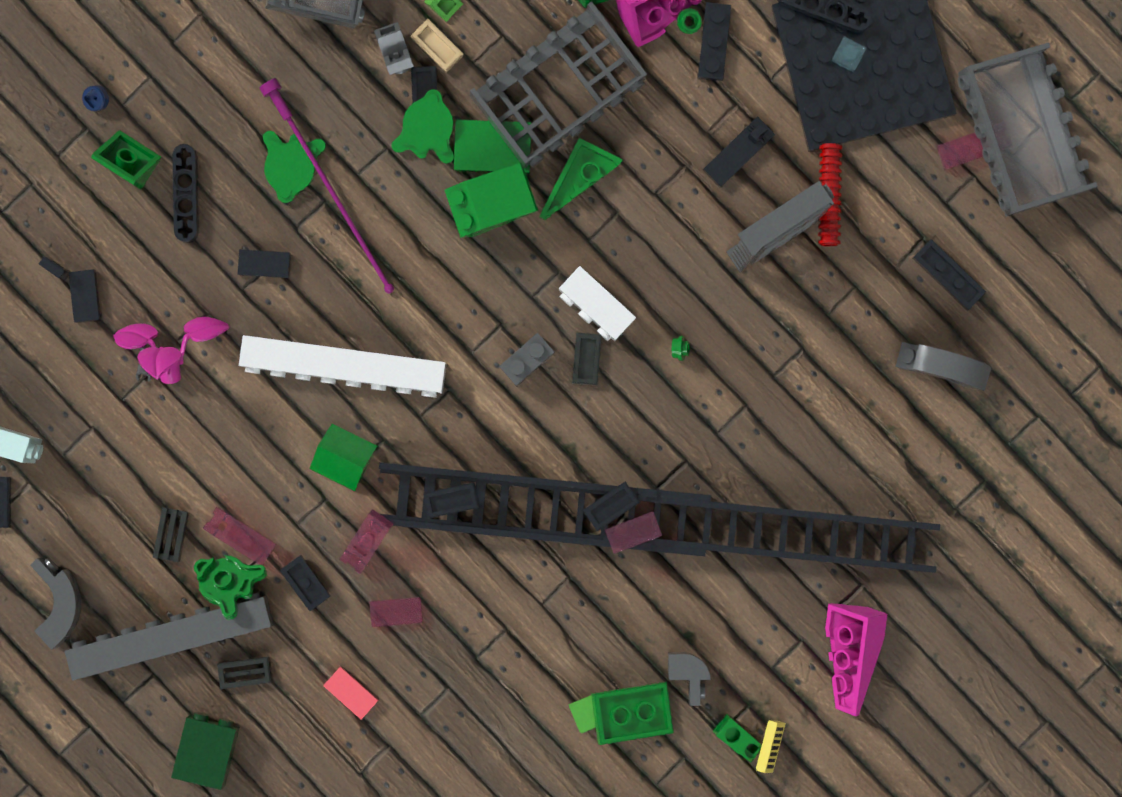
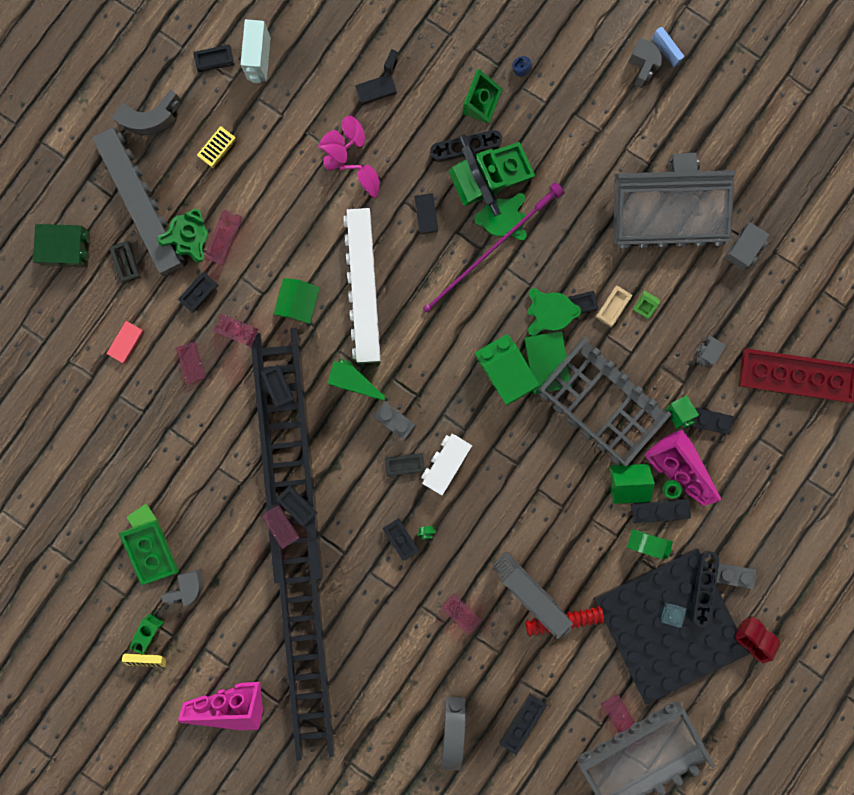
camera: 70 degrees right, 0 degrees up
pearl dark grey tile [153,507,189,562] -> none
dark grey brick [374,22,414,75] -> none
green wing [539,138,623,220] -> none
black hinge [703,117,775,188] -> none
none -> light yellow tile [197,126,237,168]
none -> green slope [327,359,387,402]
none -> black plate [382,518,419,561]
none -> clear pink plate [441,593,482,635]
none -> green piece [448,134,535,217]
none -> green slope [610,464,655,504]
none -> green brick [627,529,673,560]

